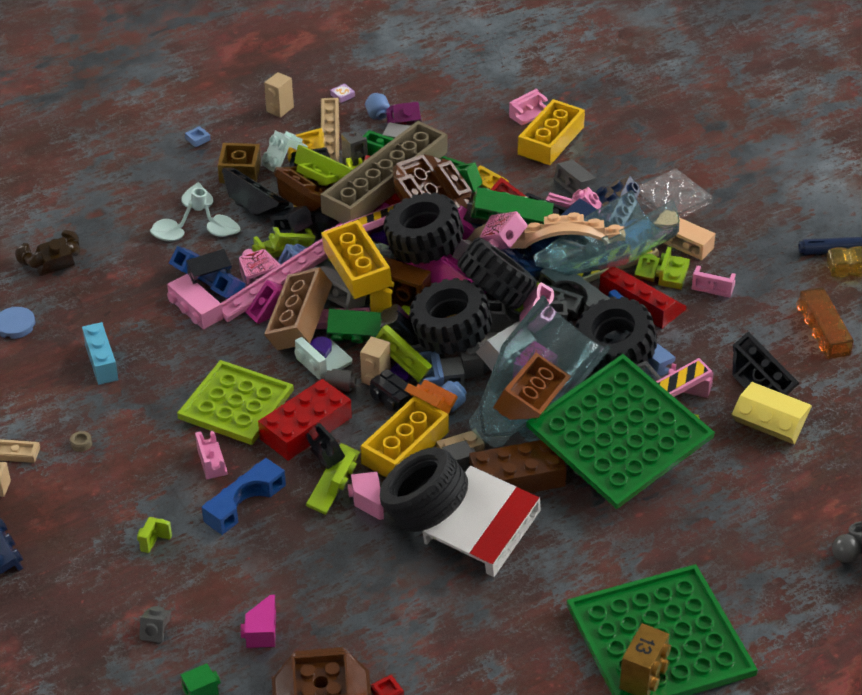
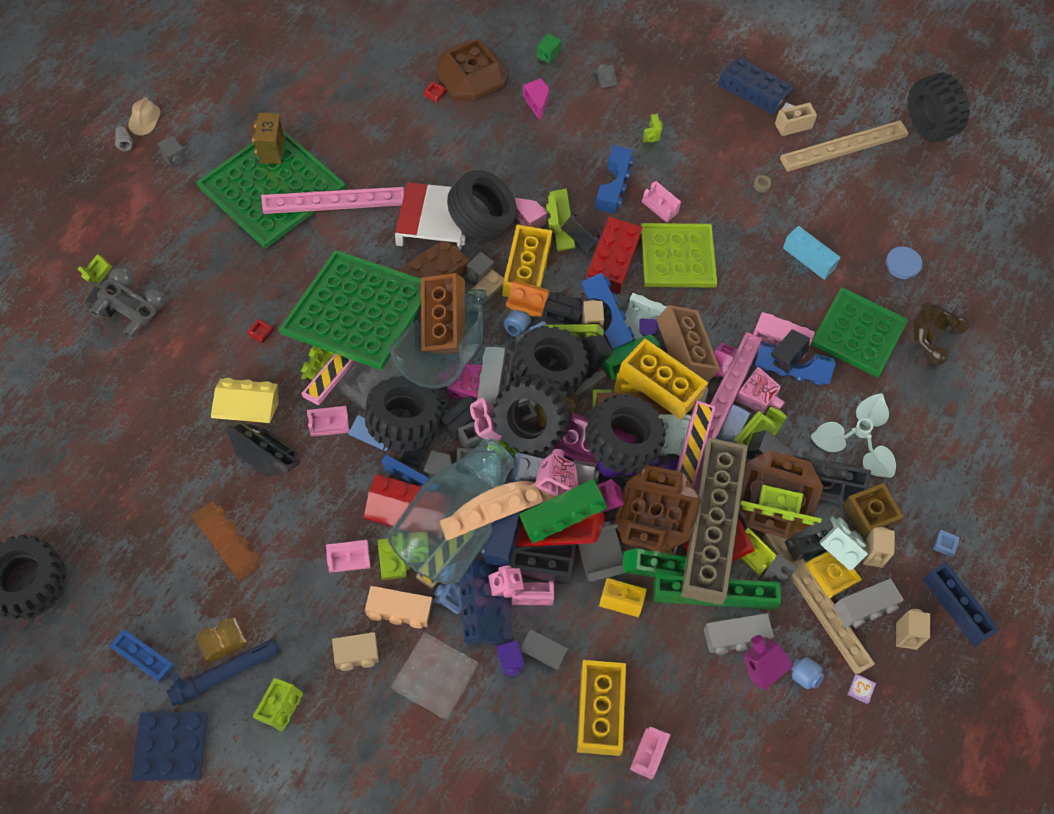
camera: 150 degrees right, 20 degrees up
none -> red tile [247,318,274,344]
none -> lime bracket [253,678,303,732]
none -> bright pink tile [261,187,404,214]
none -> tan brick [332,632,379,671]
none -> dark purple brick [496,641,524,677]
none -> blue arch [581,273,634,350]
none -> green plate [810,287,909,378]
none -> light grey brick [833,579,904,628]
none -> tan brick [862,527,895,568]
none -> dark blue brick [922,562,1000,647]

